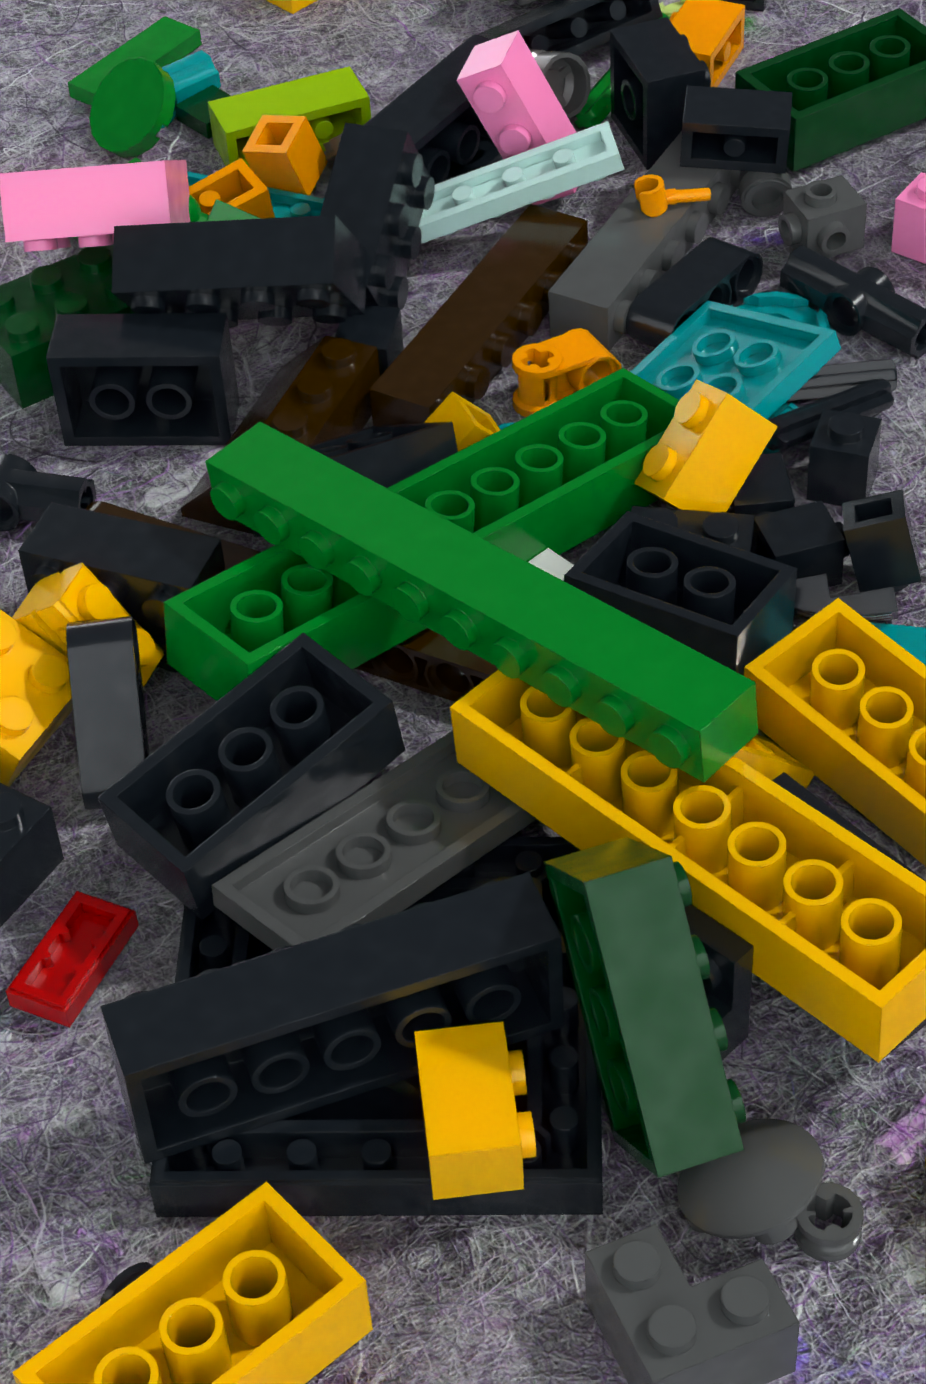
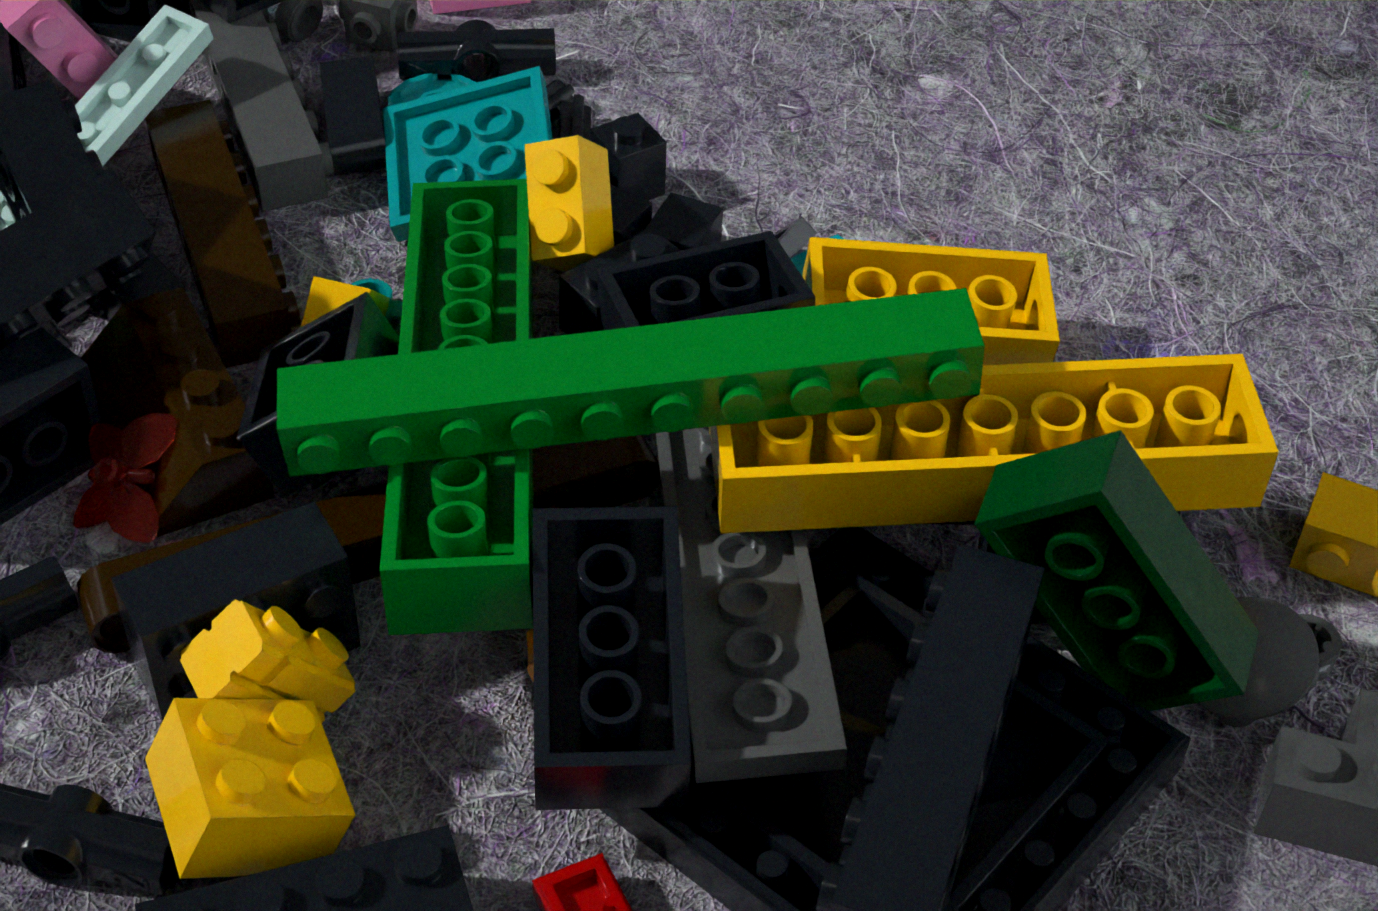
camera: 55 degrees left, 0 degrees up
black beam [66,616,150,810] -> none
yellow brick [414,1021,536,1200] -> none
light orange piece [512,328,622,417] -> none
light orange hand [634,174,711,217] -> none
black brick [842,489,921,593] -> none
none -> clear red piece [73,413,177,543]

